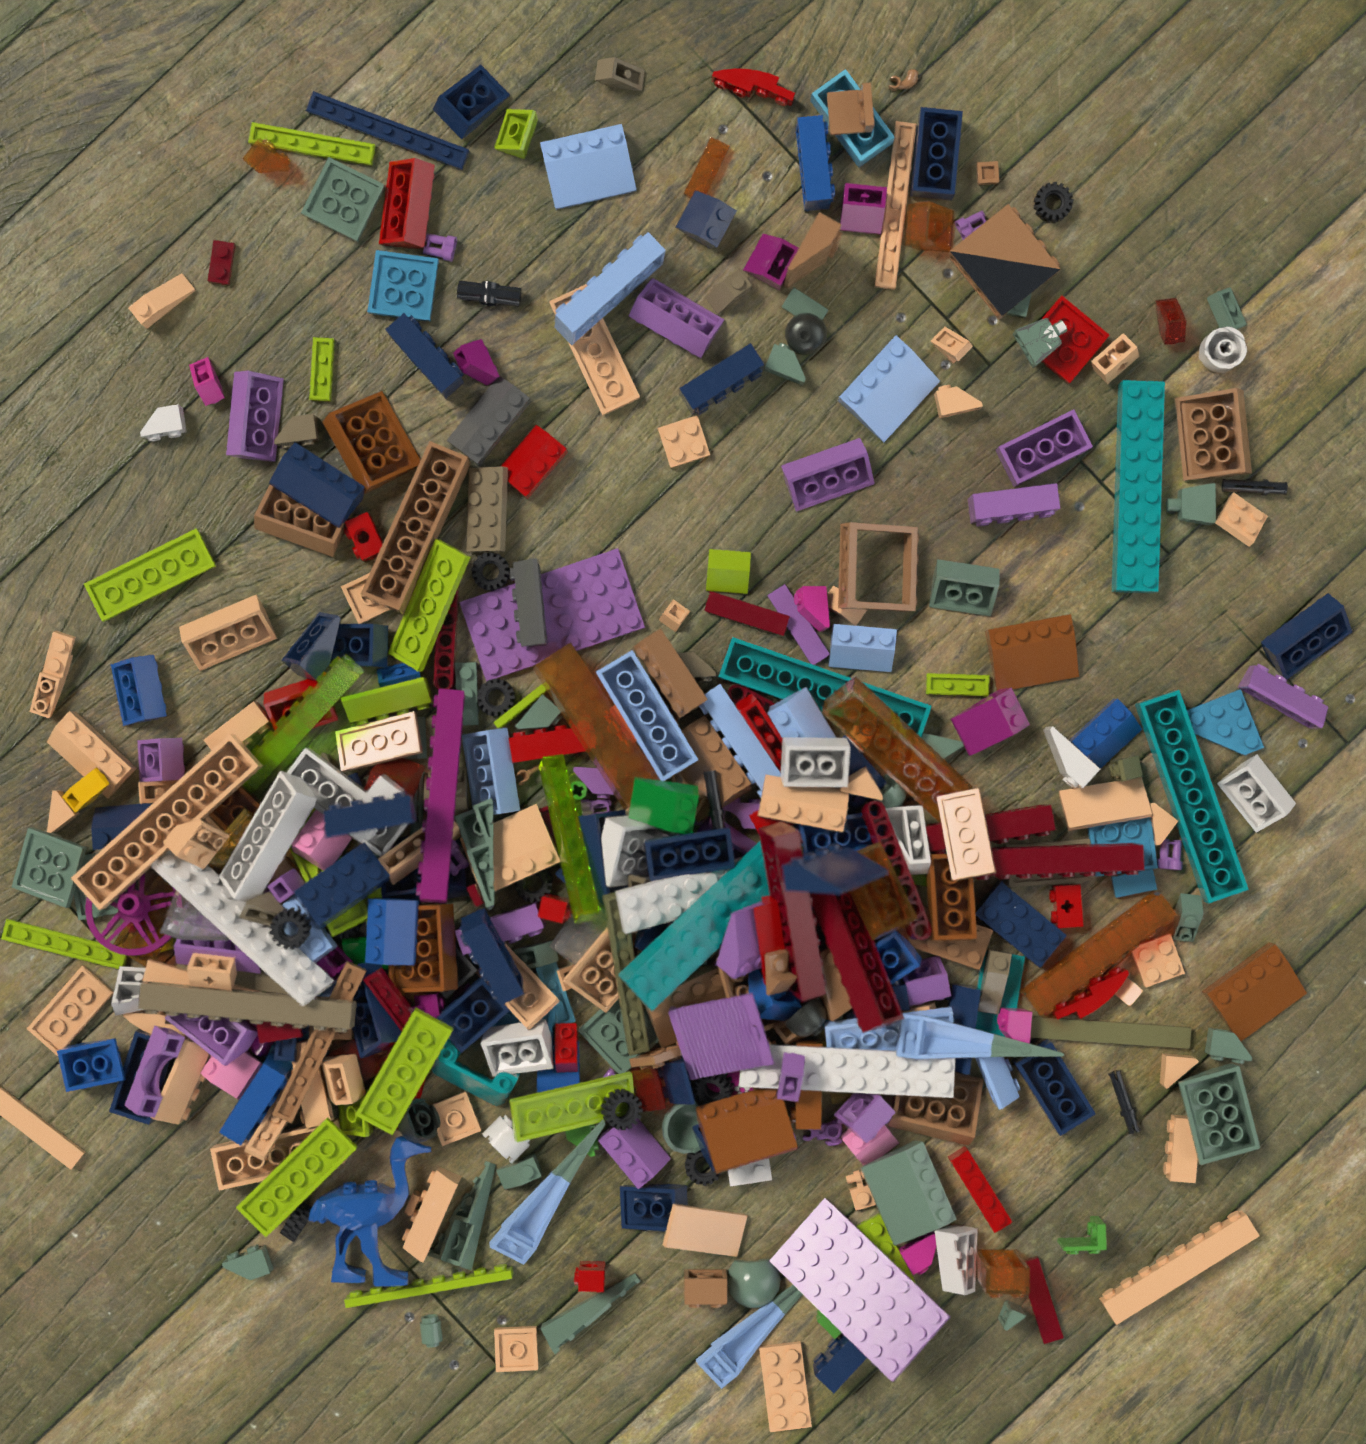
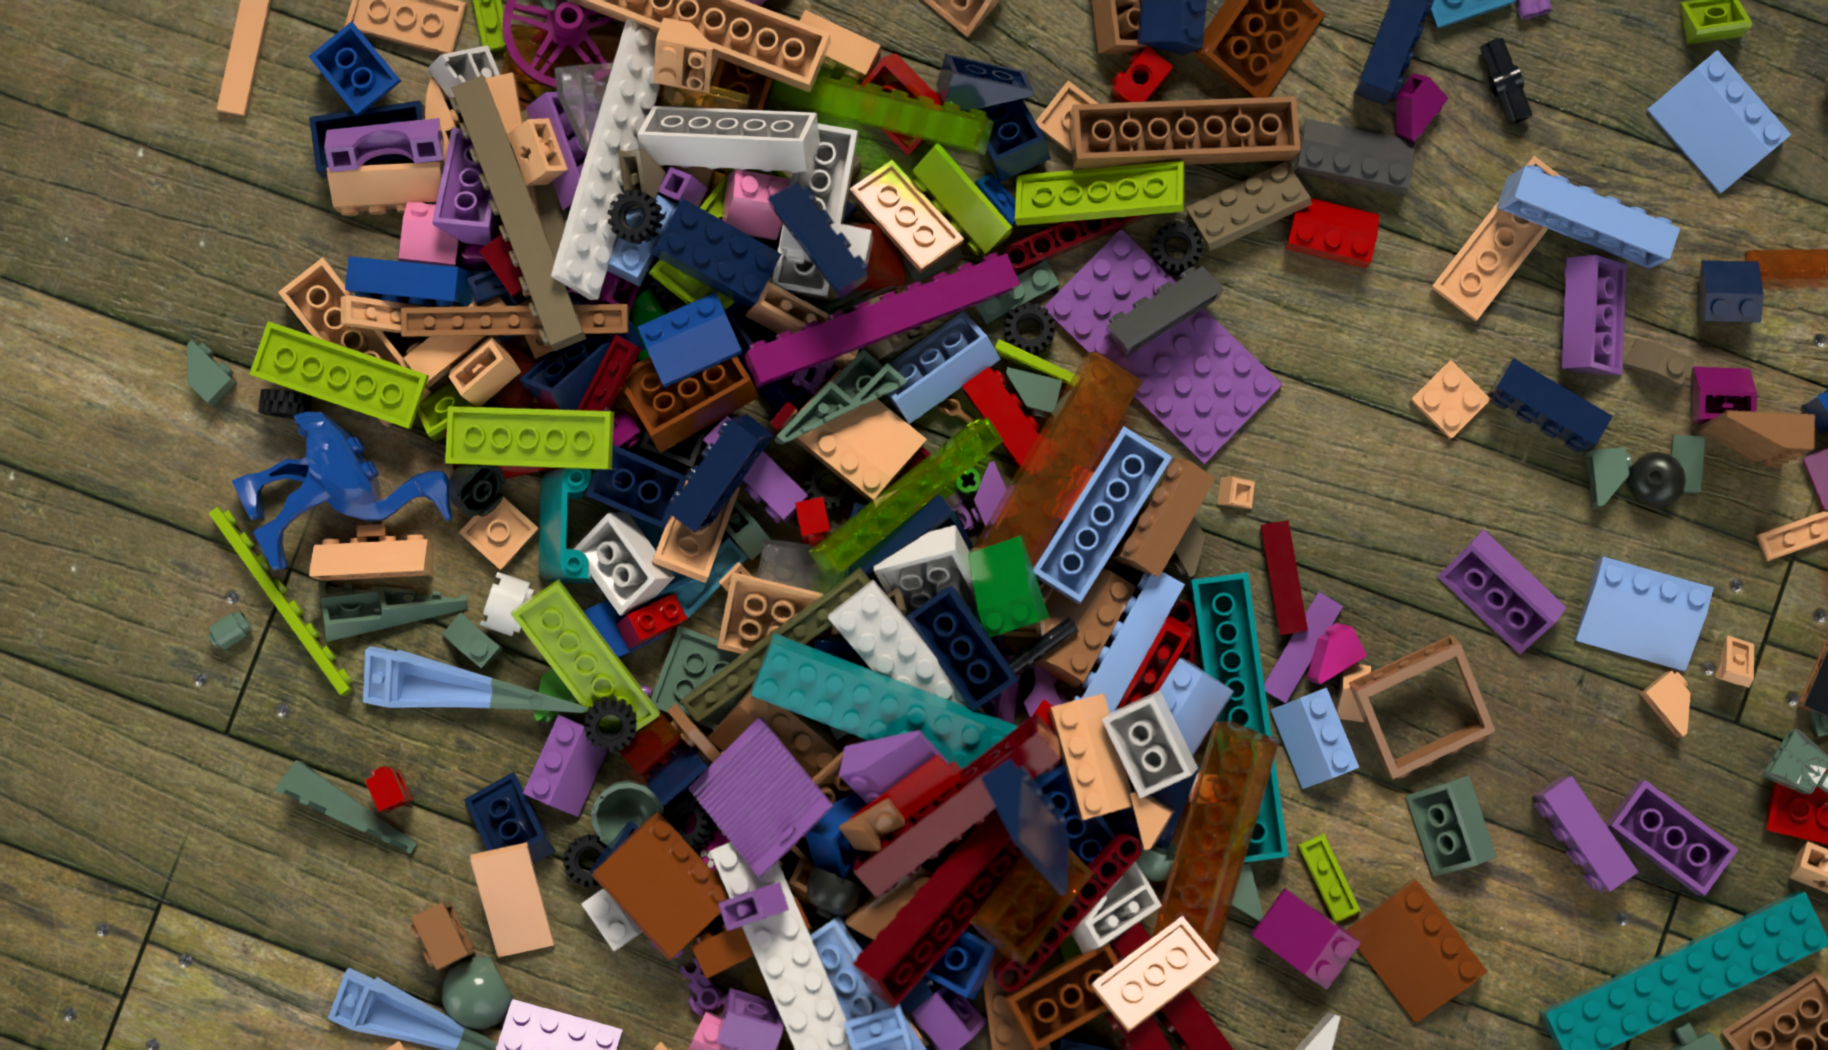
camera: 70 degrees right, 5 degrees down
light nougat plate [494,1326,539,1372] -> none
lime slope [706,549,751,594] -> none

